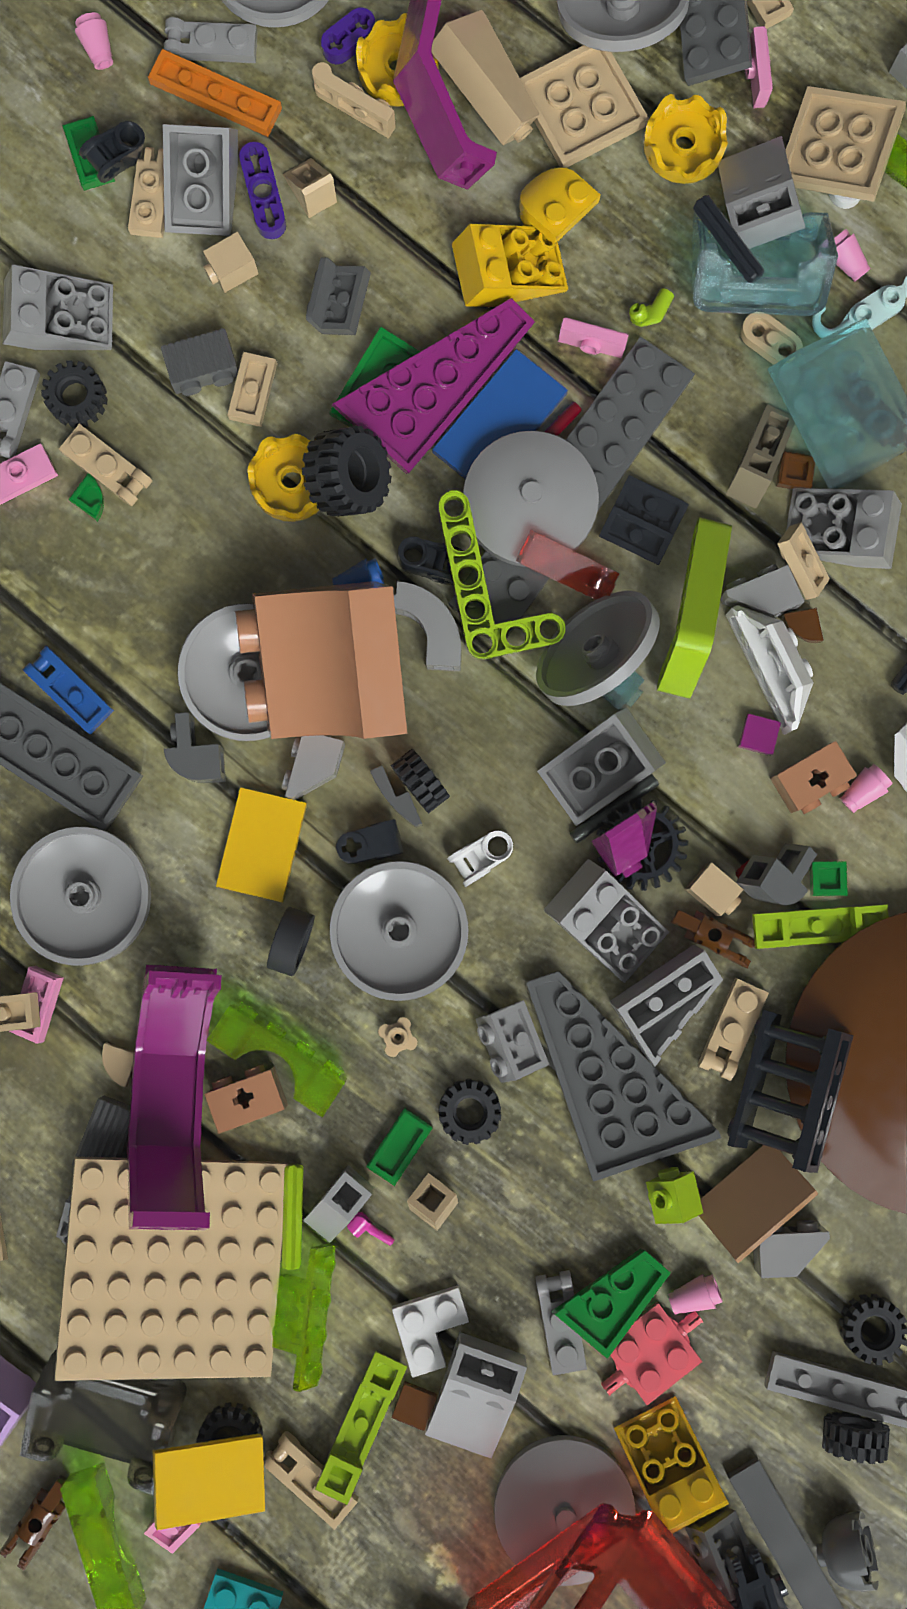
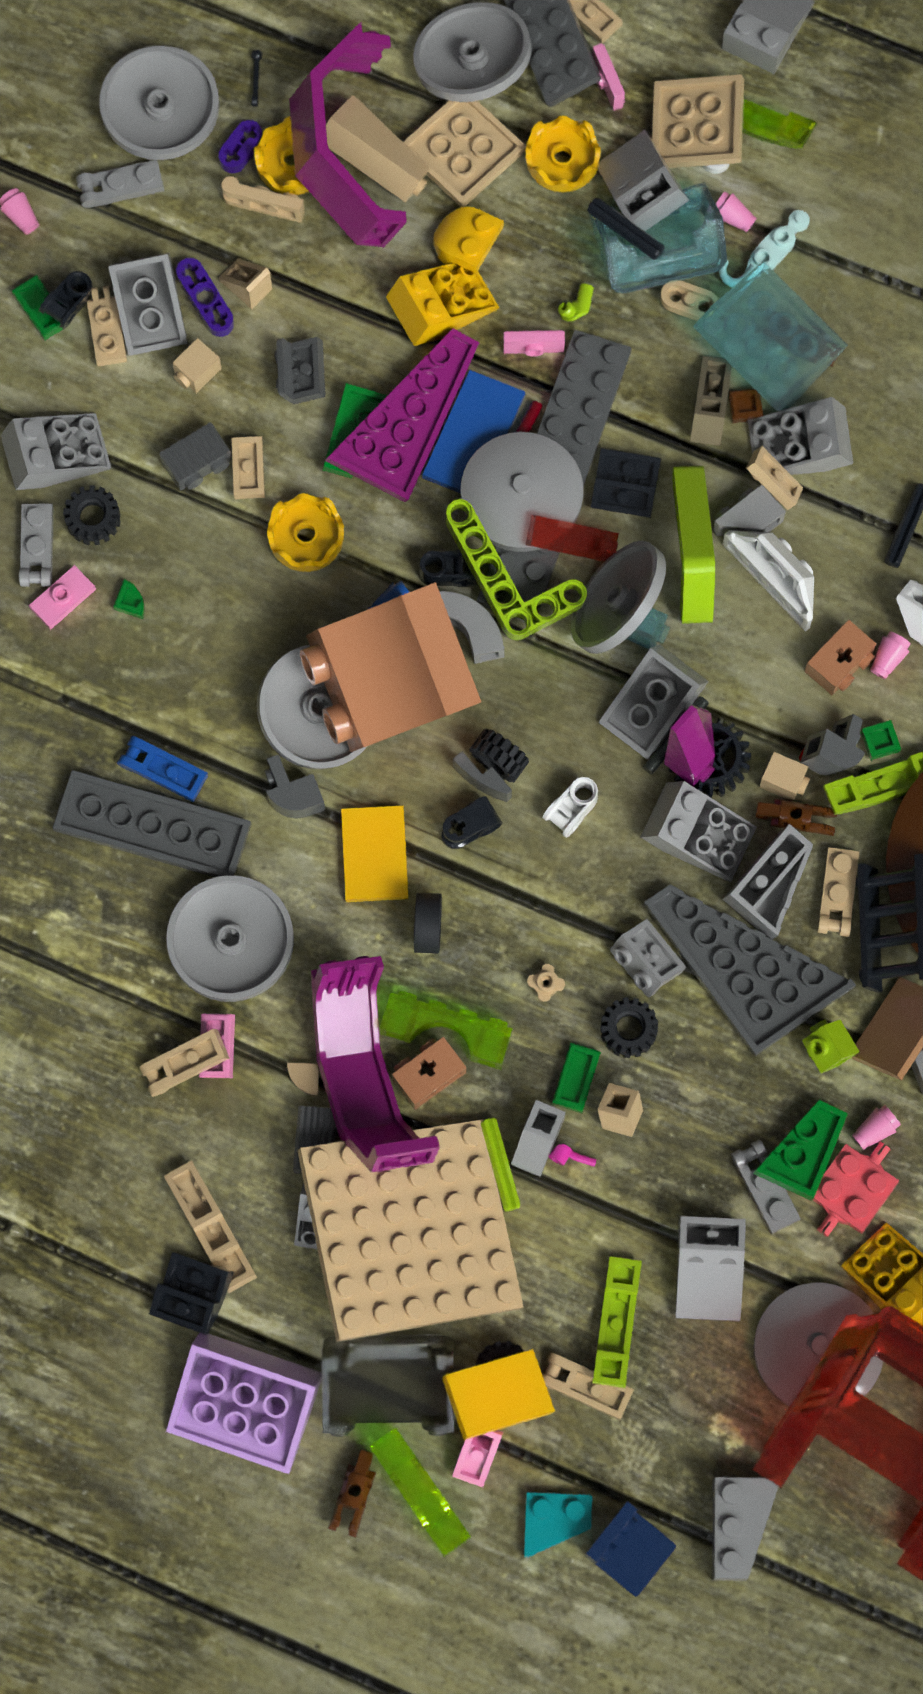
camera: 15 degrees left, 10 degrees down
tan plate [59,424,153,507] -> none
orange plate [148,49,282,137] -> none
clear neon green bracket [272,1244,336,1392] -> none
light grey slope [282,735,345,800] -> none
black tyre [302,426,392,517] -> none
light grey dish [330,862,468,1001] -> none
reddish brown tile [391,1381,437,1431] -> none
white plate [392,1285,469,1378] -> none
magenta tile [738,714,781,756] -> none
reddish brown tile [781,608,824,643] -> none

